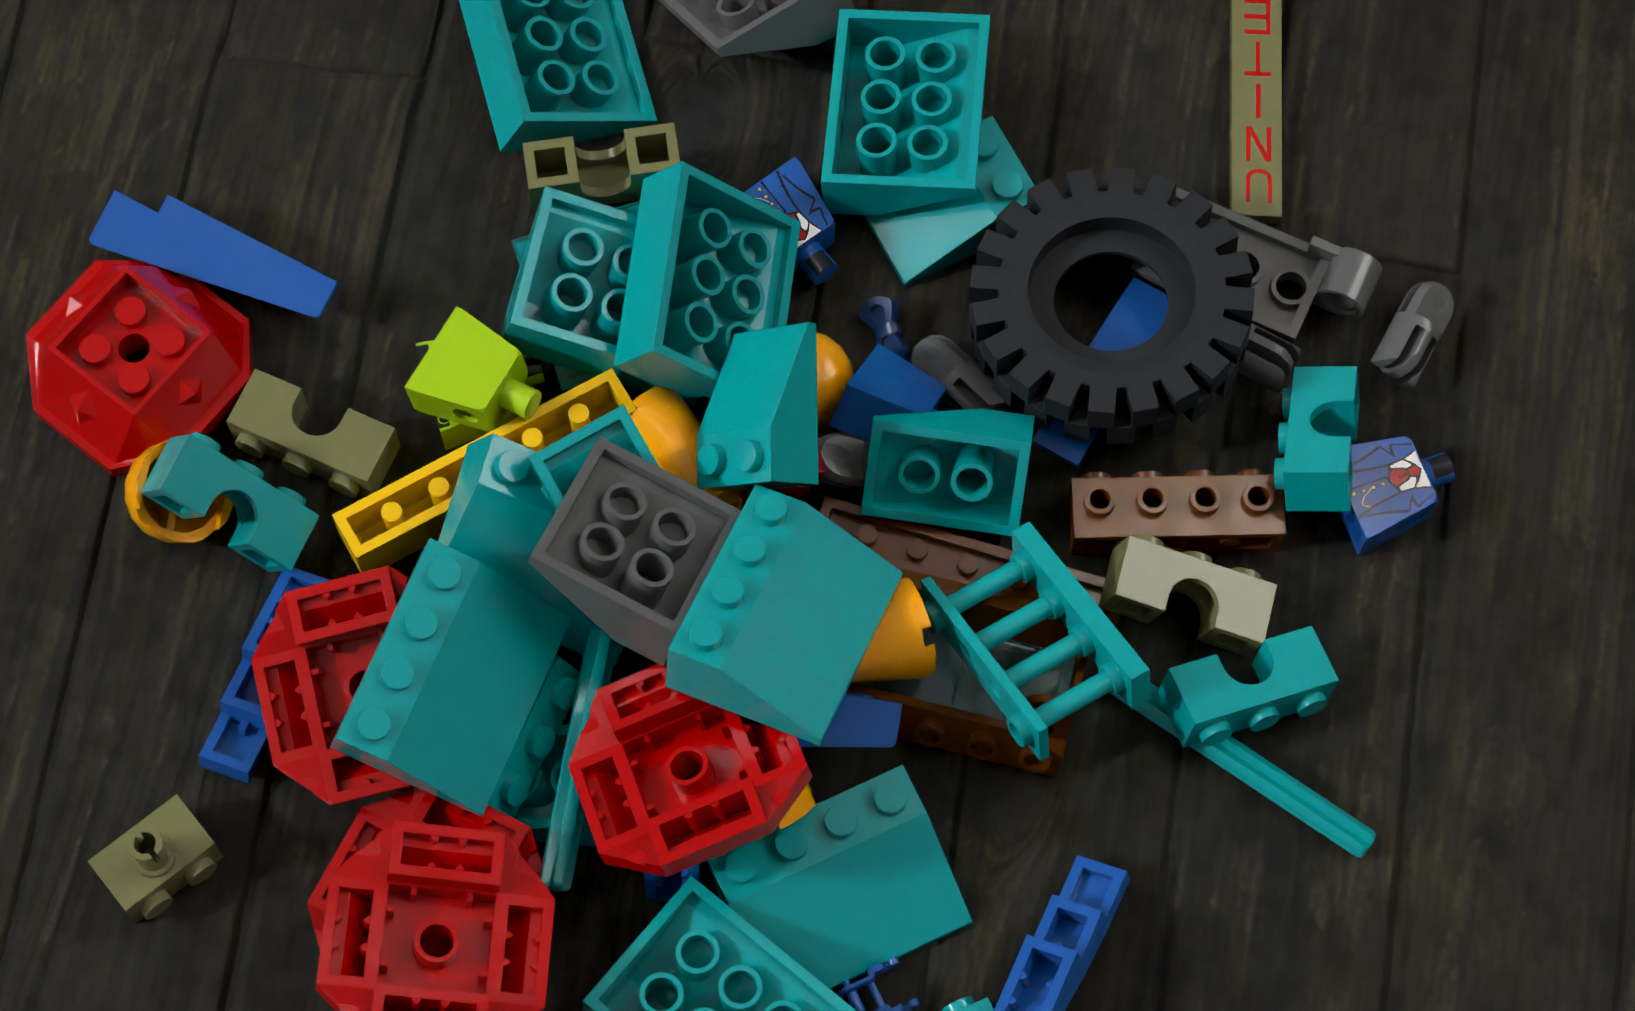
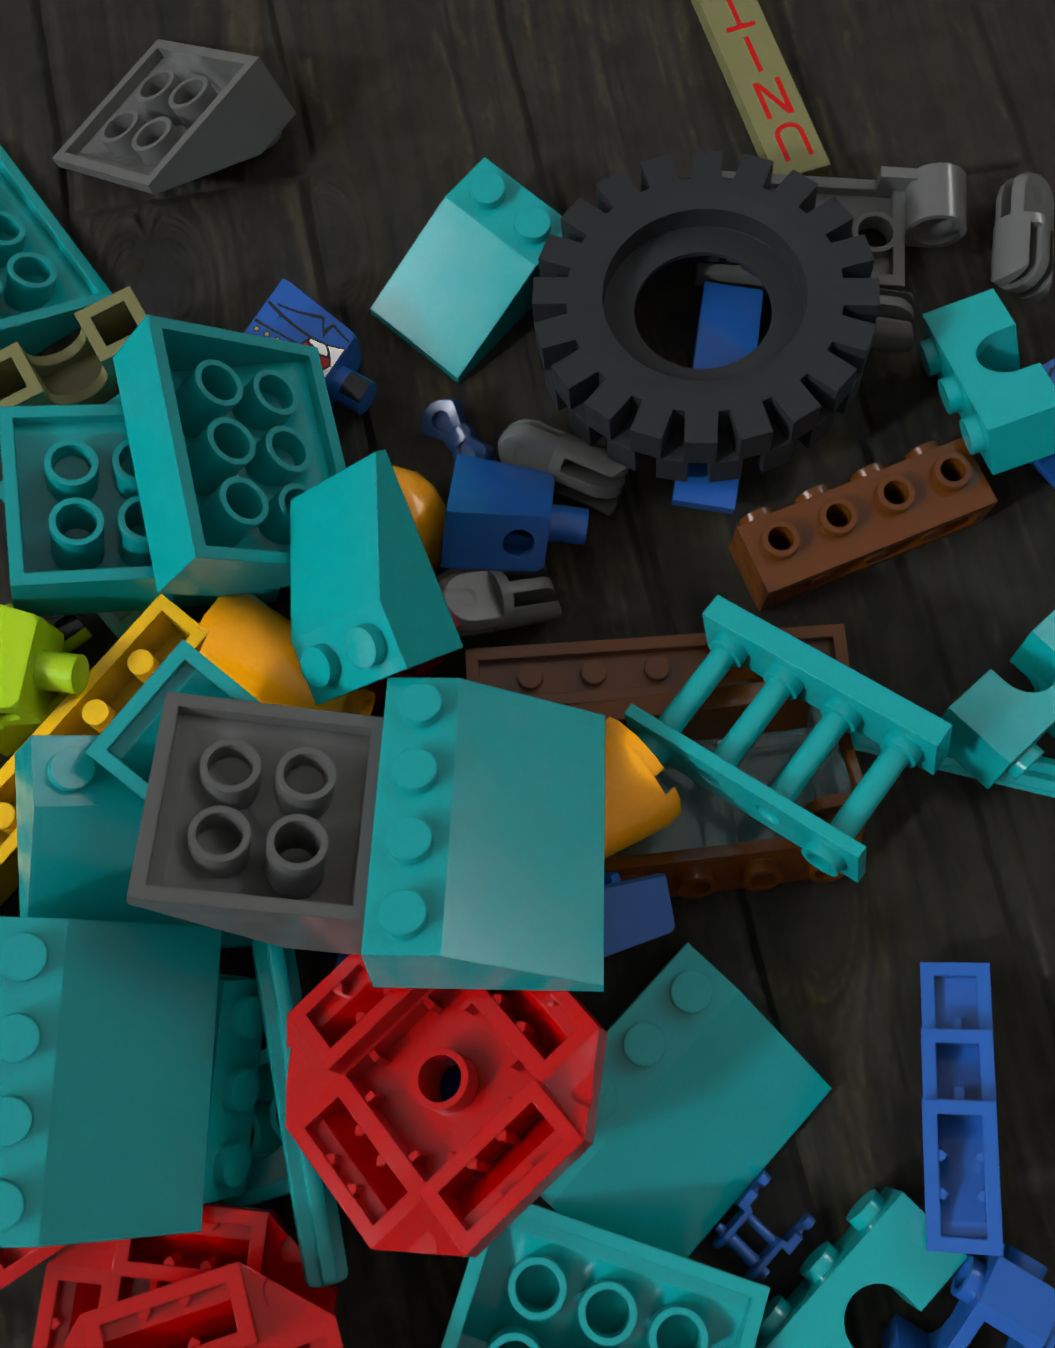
camera: 20 degrees left, 5 degrees up
teal slope [821,9,990,216] -> none
teal slope [861,408,1035,536] -> none
arch [1099,534,1277,656] -> none

